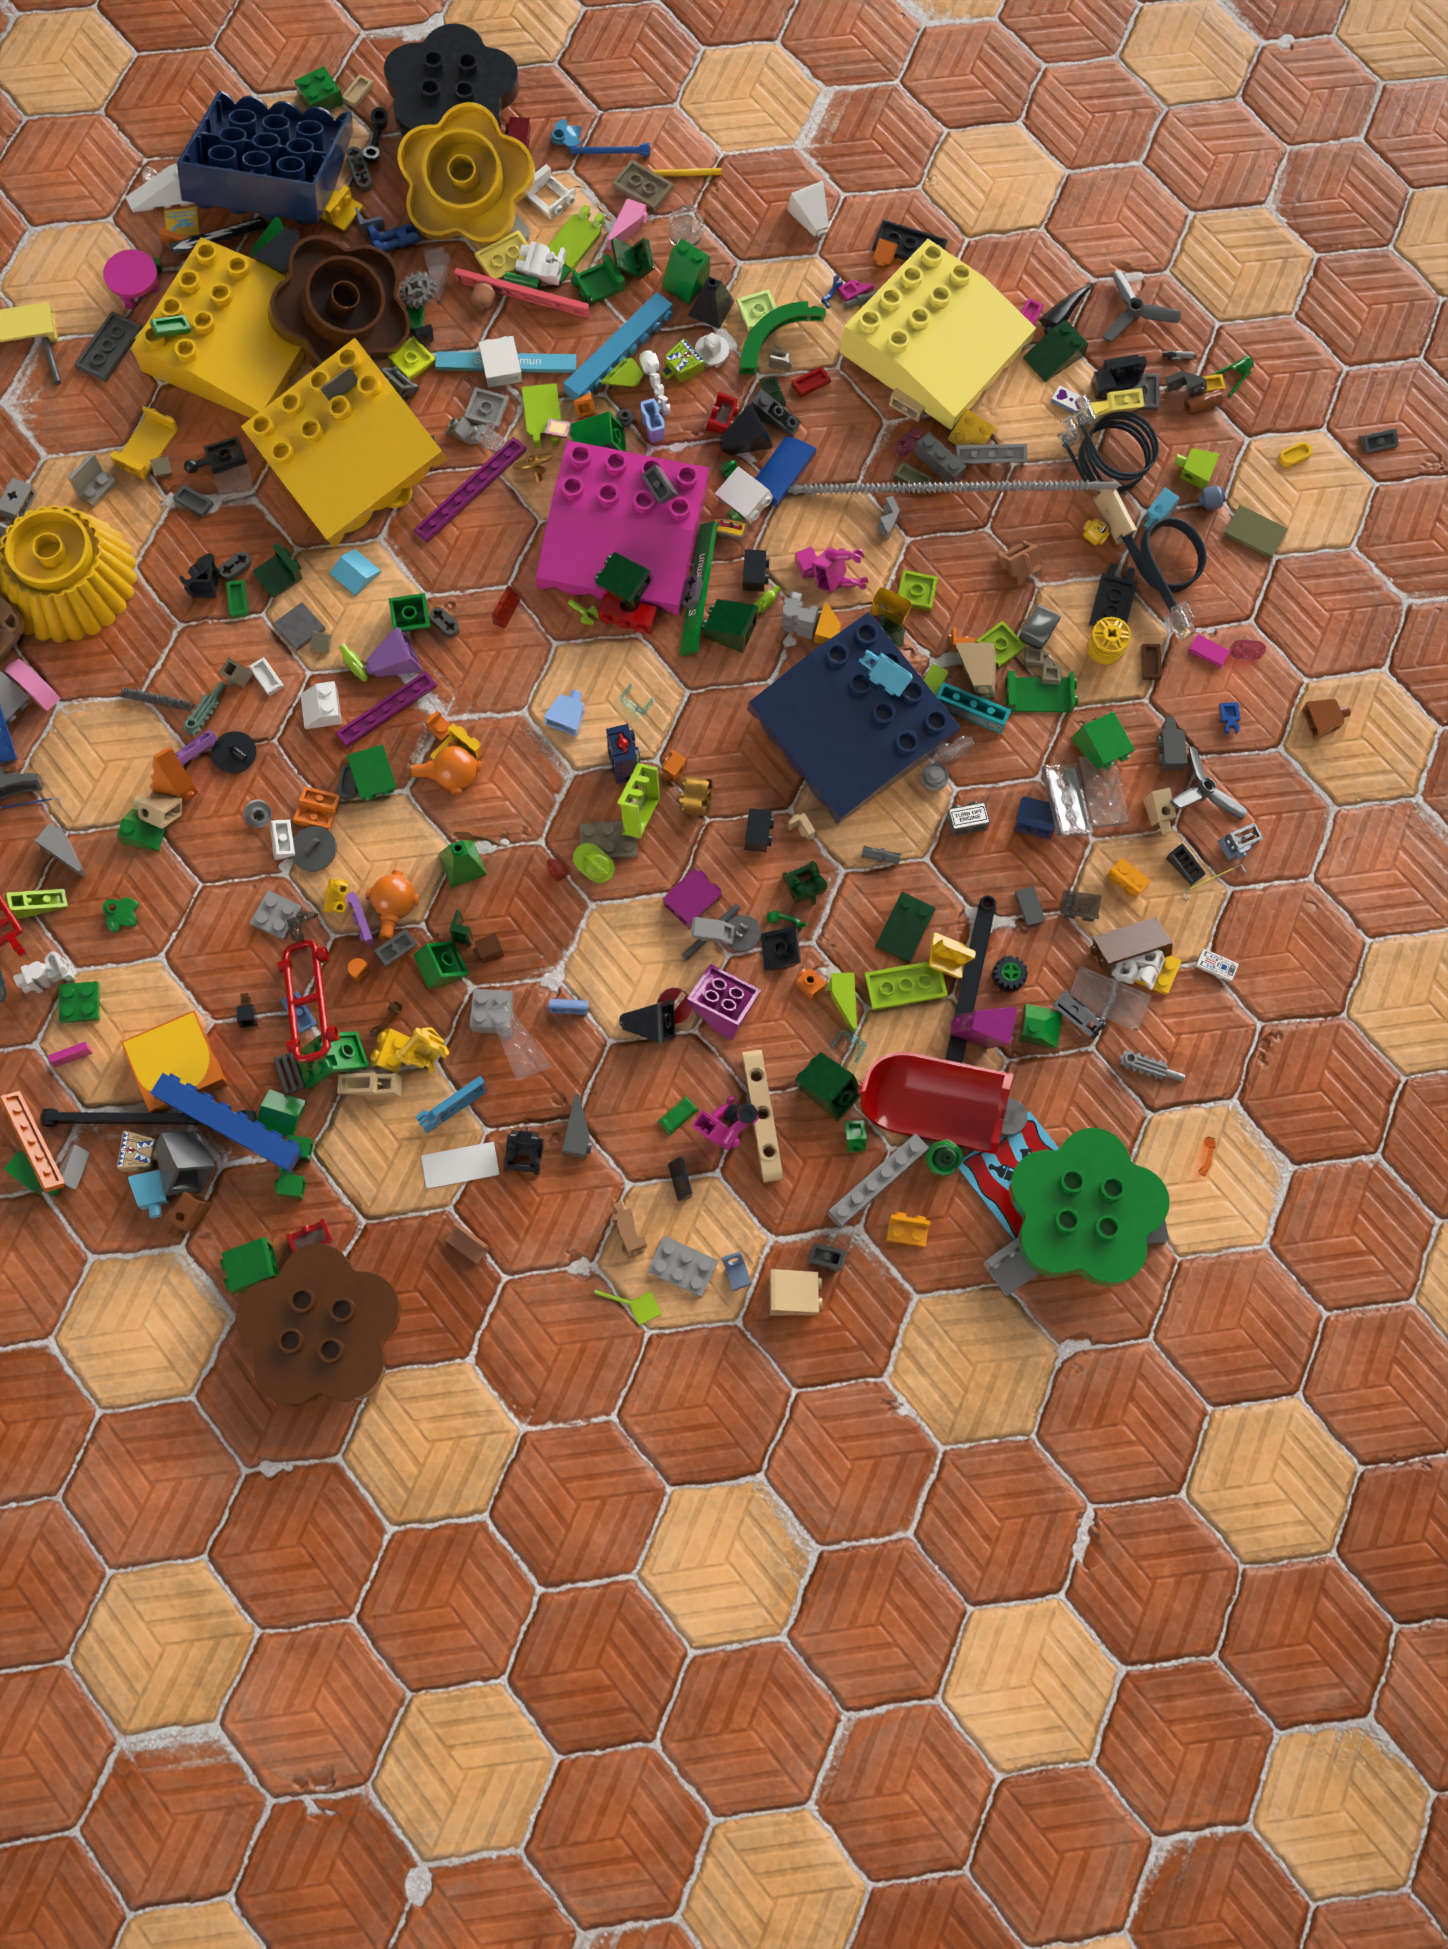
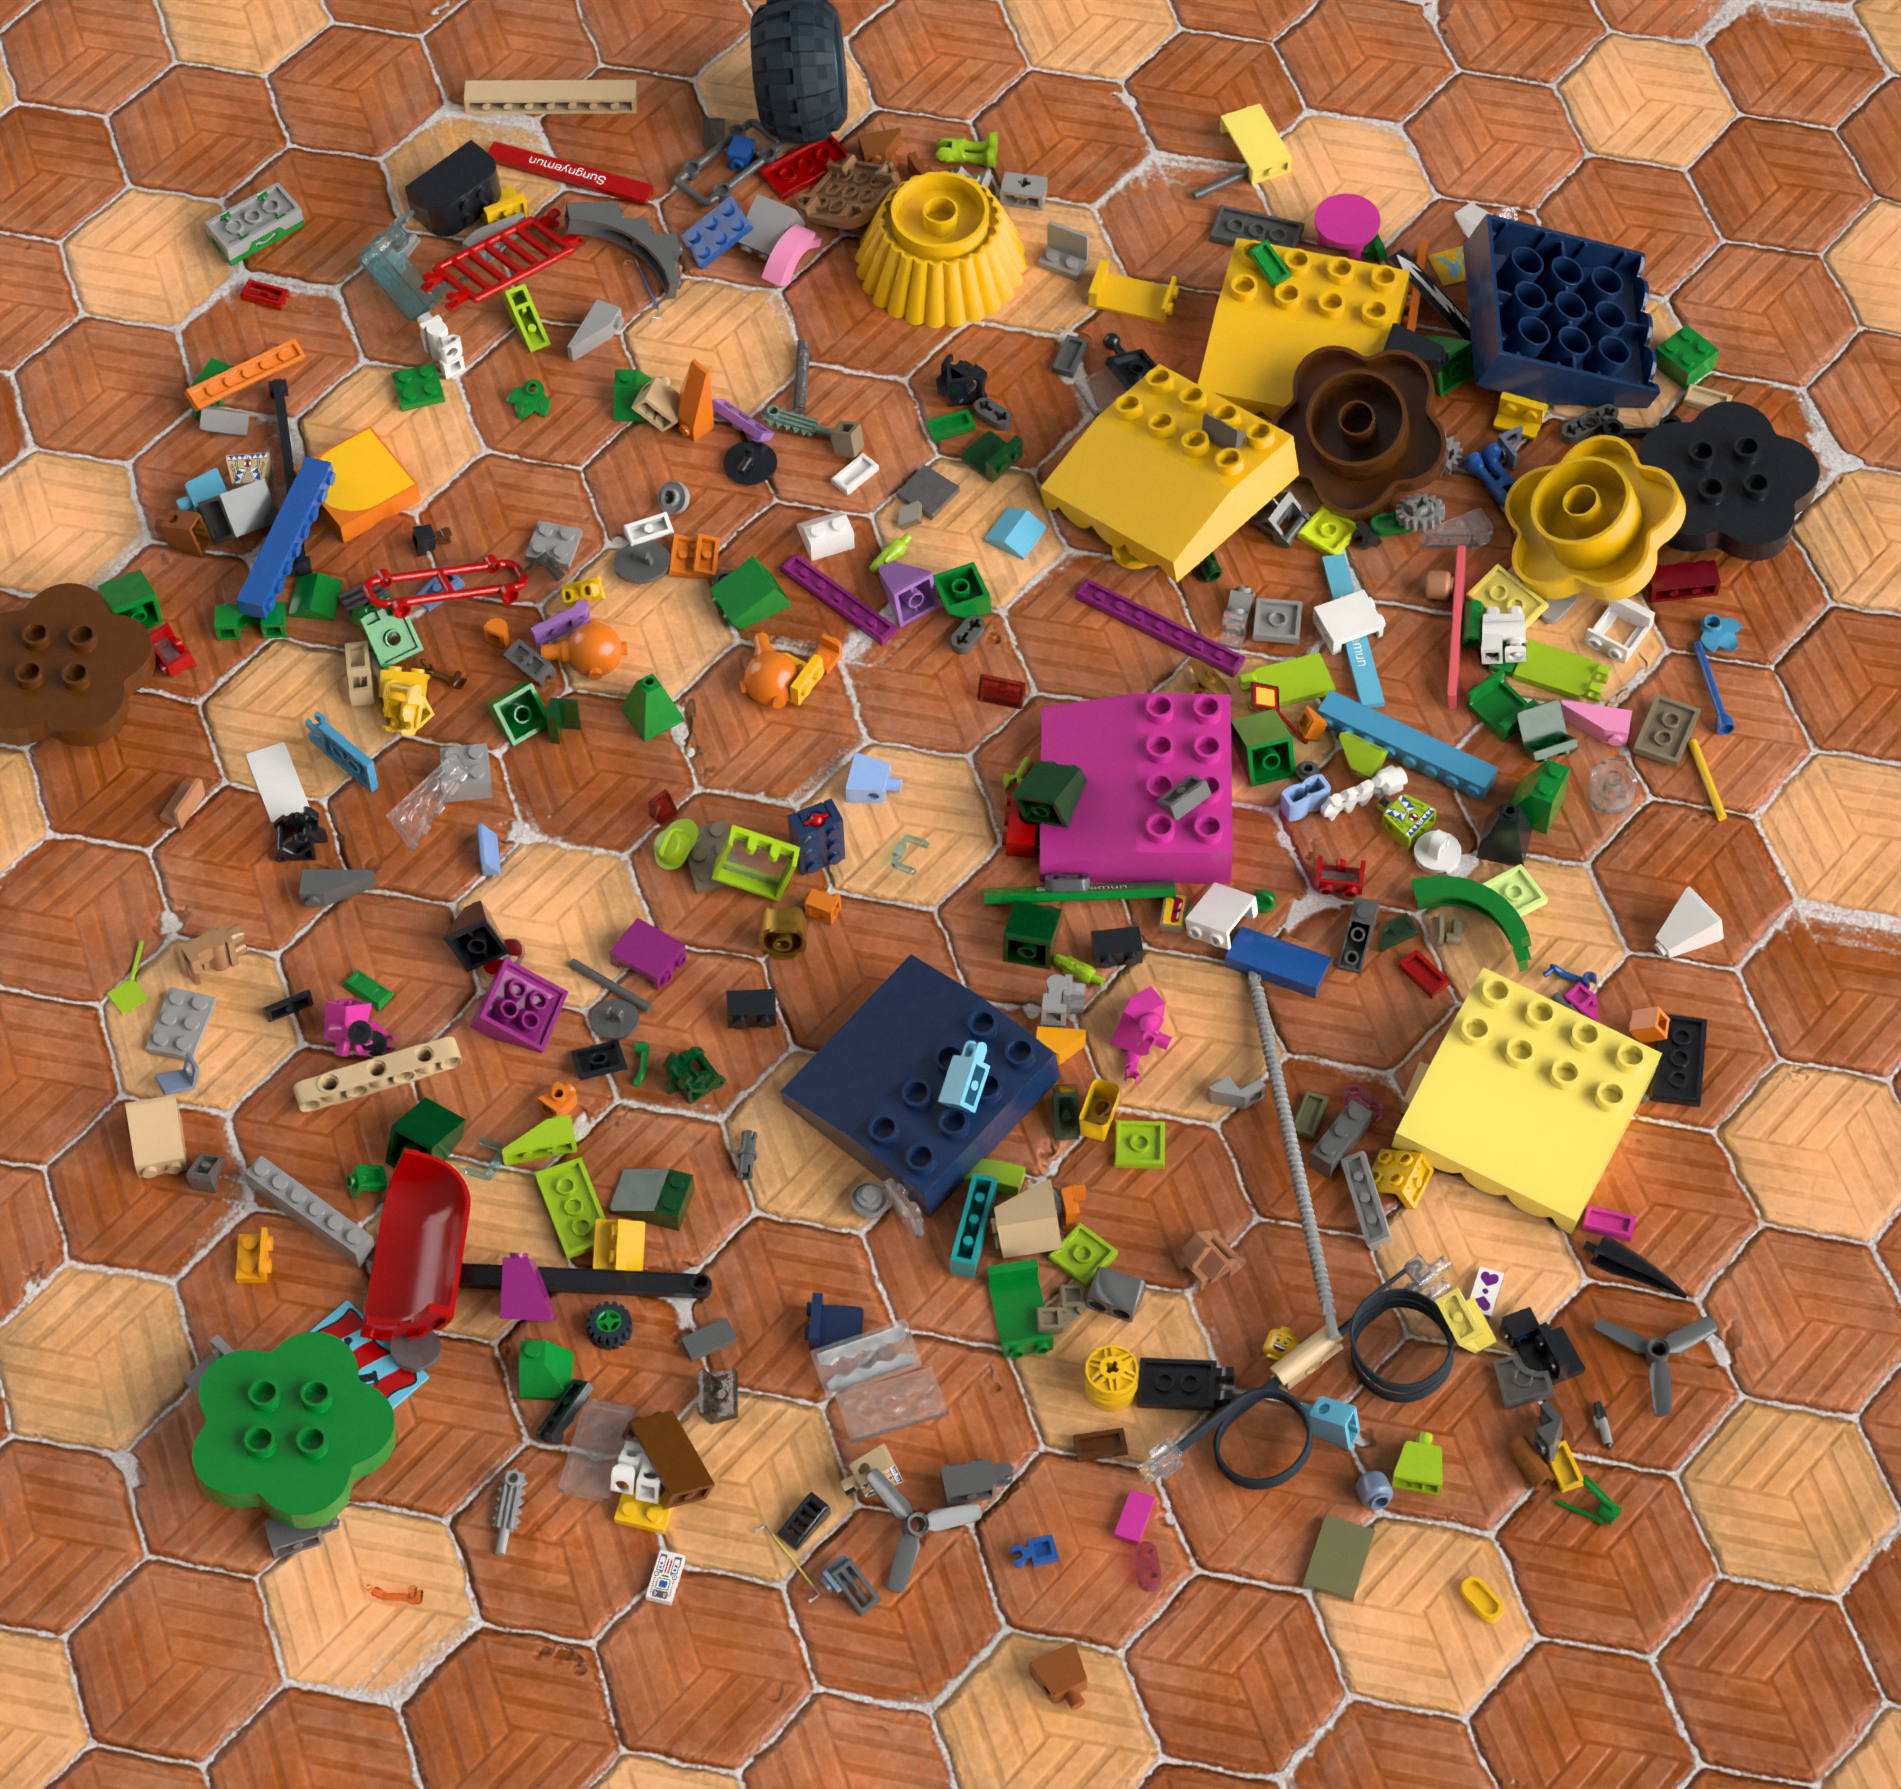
camera: 85 degrees right, 15 degrees down
dark pink tile [48,1042,93,1067] -> none
dark tan tile [150,456,173,478] -> none
reddish brown brick [473,933,504,964] -> none
light grey slope [691,917,735,945] -> none
black slope [719,404,772,455] -> none
tan bracket [787,813,816,841] -> none
green piece [926,1140,963,1177] -> none
brick [946,802,990,837] -> none
dark green slope [1023,319,1089,382] -> none
green slope [1071,711,1135,770] -> none
light orange bracket [1107,857,1151,899] -> none
dark grey slope [1359,428,1399,454] -> none

